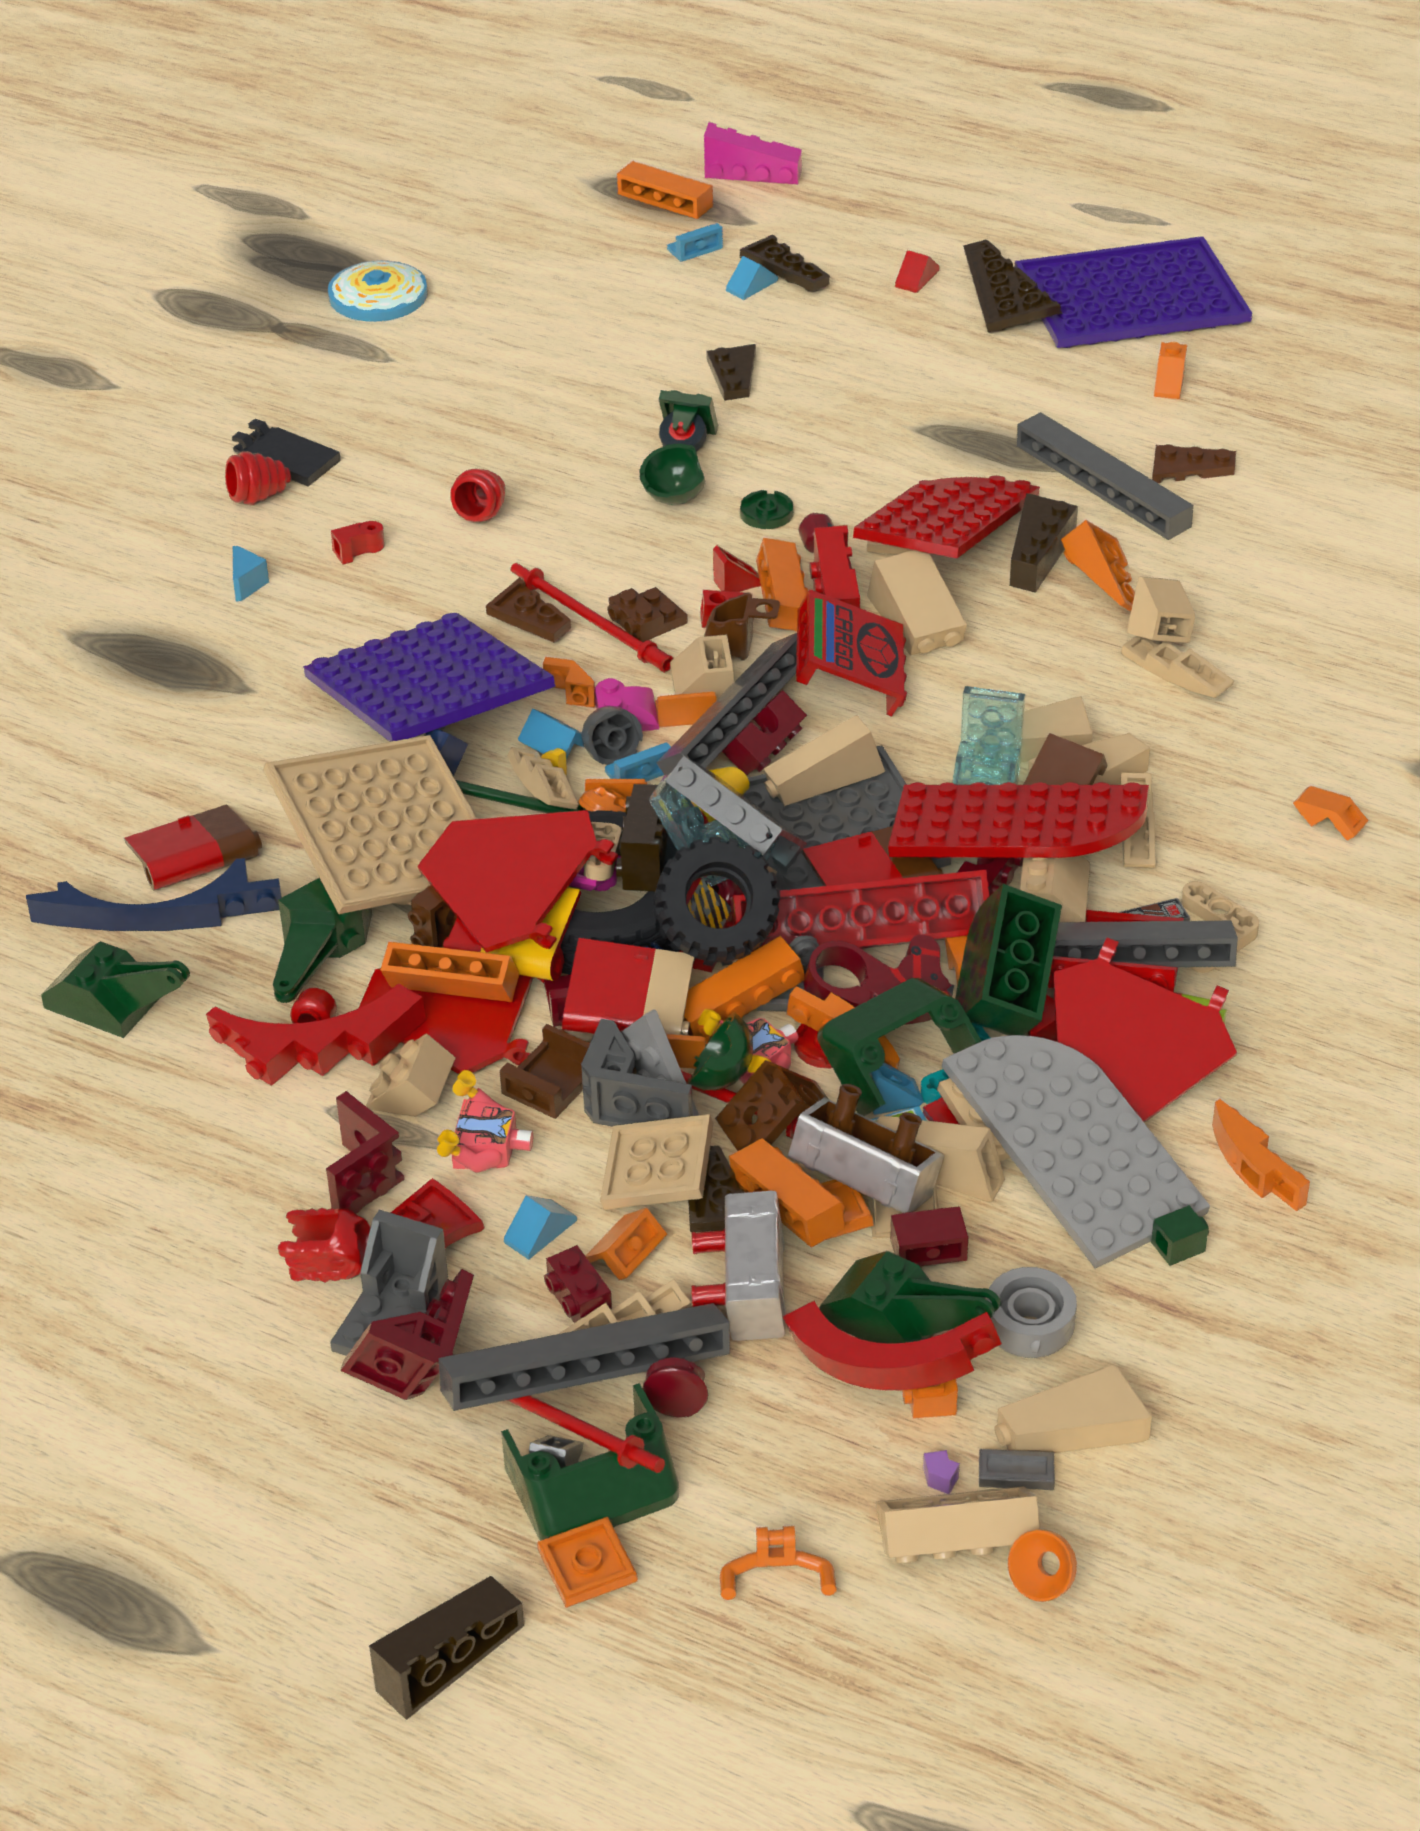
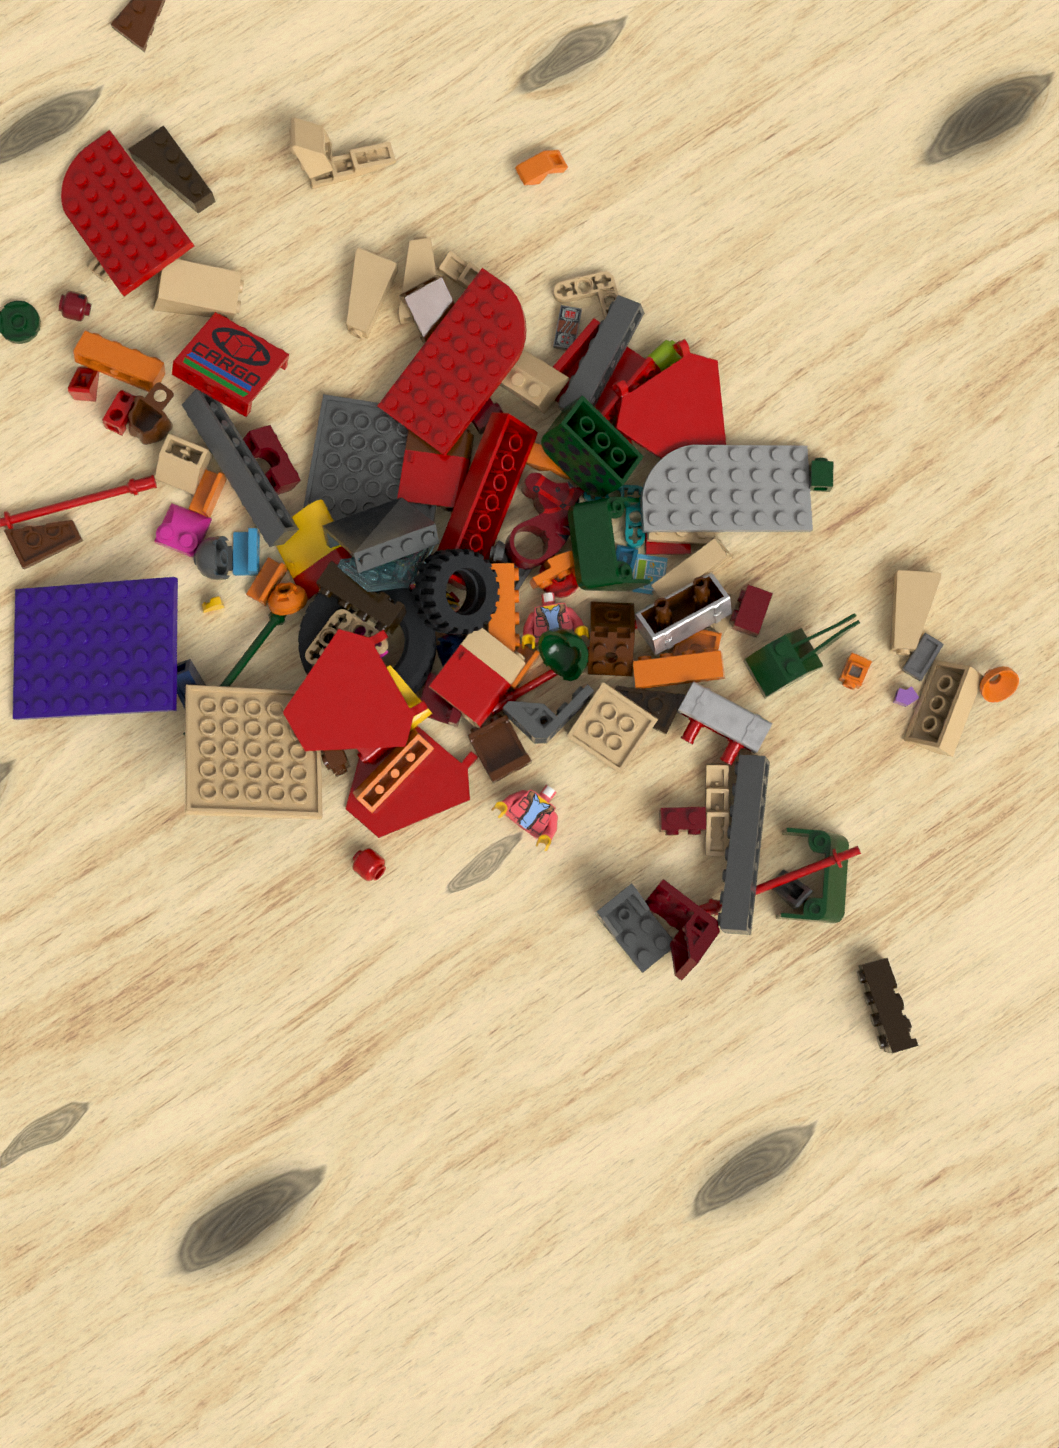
camera: 65 degrees left, 40 degrees up
dark blue slope [26,858,282,931] -> none
dark green slope [41,941,190,1038] -> none
red door [124,804,262,891] -> none
red arch [206,983,427,1086] -> none
dark green slope [273,877,372,1003] -> none
red piece [278,1208,370,1283] -> none
dark red bracket [326,1091,405,1214] -> none
tan slope [366,1033,455,1117] -> none
red plate [390,1178,485,1248] -> none
dark azure slope [504,1195,577,1260] -> none
tan slope [507,747,578,809] -> none
dark azure panel [518,708,584,759] -> none
orange plate [537,1517,637,1608] -> none
orange slope [543,657,596,708] -> none
orange panel [586,1208,667,1280] -> none
reddish brown plate [607,587,688,642] -> none
light grey wing [621,1009,699,1116] -> none
dark red piece [643,1357,708,1418] -> none
orange piece [720,1526,836,1600] -> none
tan slope [764,715,885,806] -> none
red arch [782,1300,1002,1390] -> none
red wedge [809,525,860,608] -> none
clear light blue bracket [952,686,1025,785] -> none
light grey piece [986,1267,1077,1358] -> none
dark grey brick [1017,412,1193,540] -> none
orange wedge [1061,520,1135,612] -> none
orange slope [1212,1099,1310,1211] -> none

